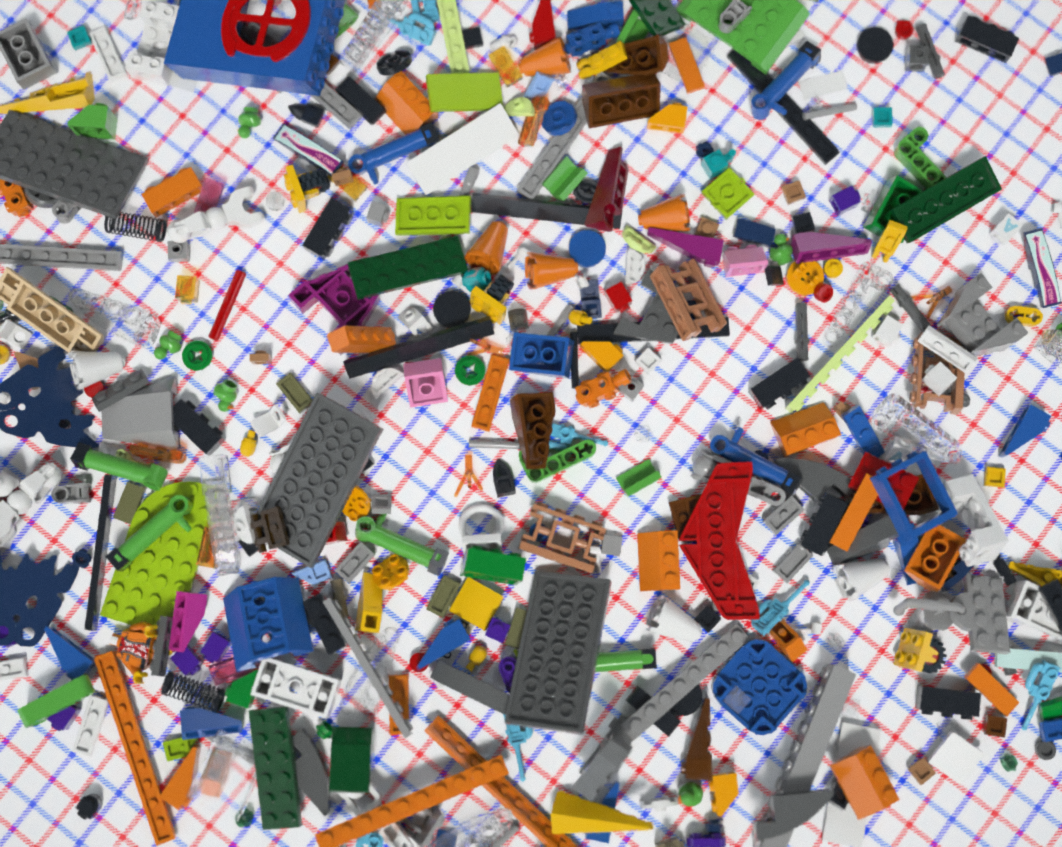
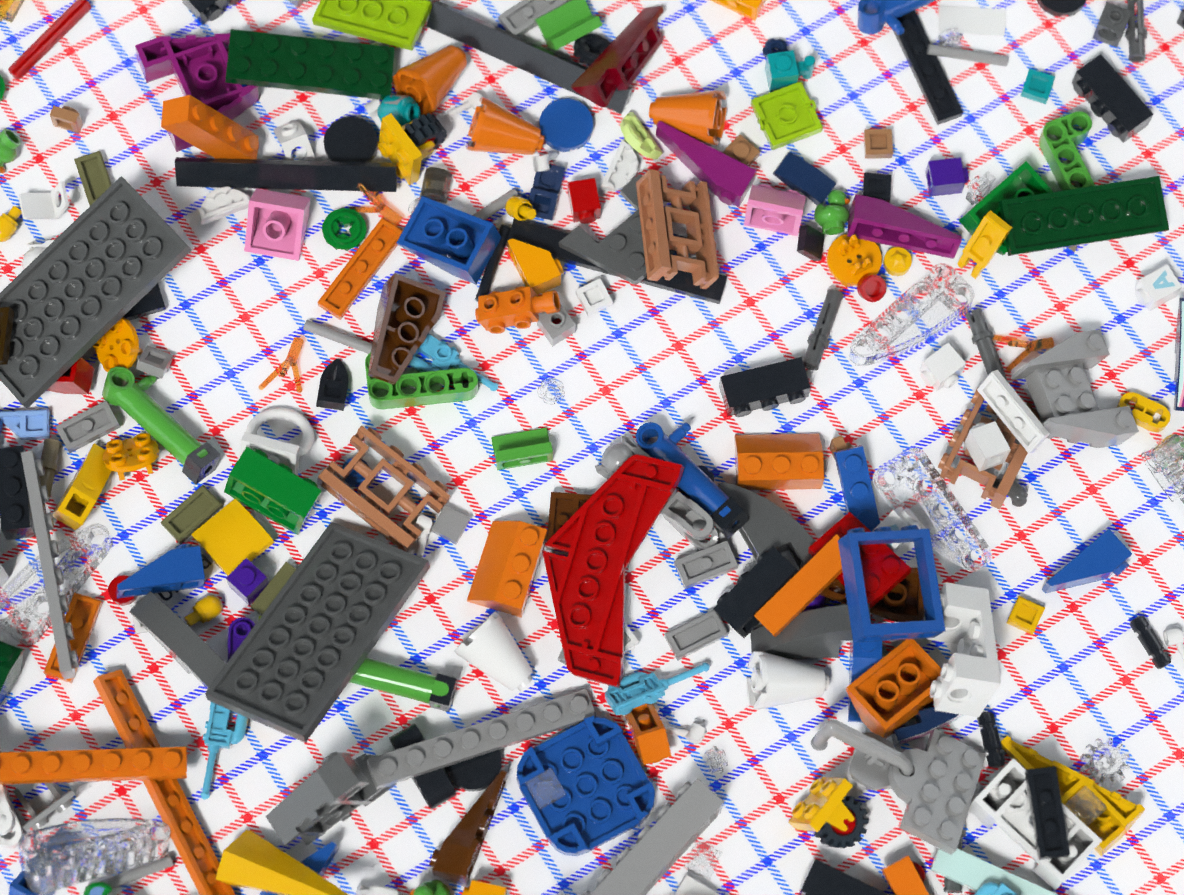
camera: 15 degrees right, 10 degrees down
black plate [694,605,722,633] -> none
yellowish green plate [785,295,895,414] -> none
none -> black brick [1072,54,1153,143]

